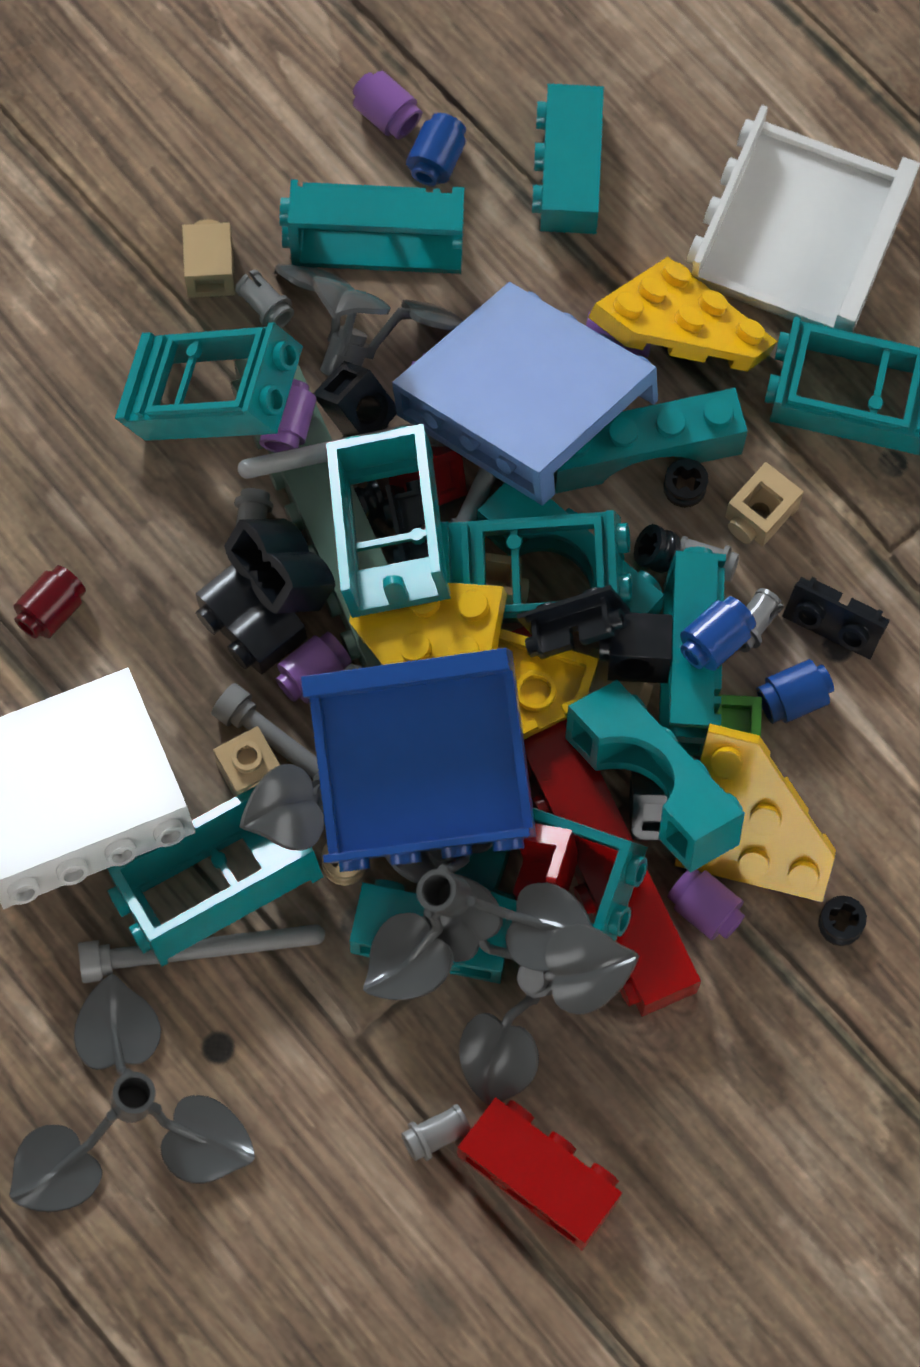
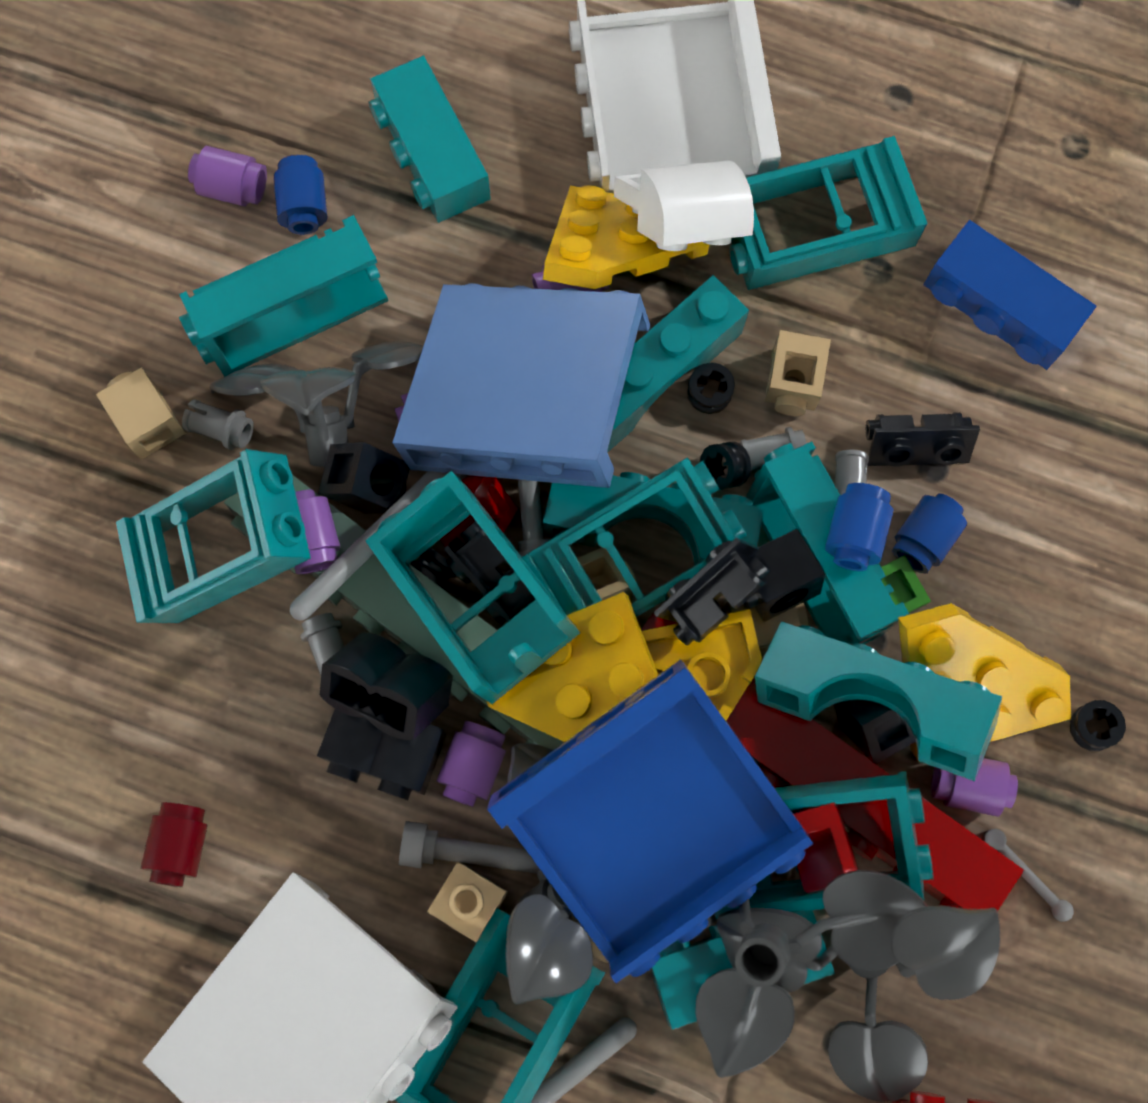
camera: 30 degrees left, 5 degrees up
none -> white brick [614,160,754,251]
none -> light grey hinge [982,829,1074,922]

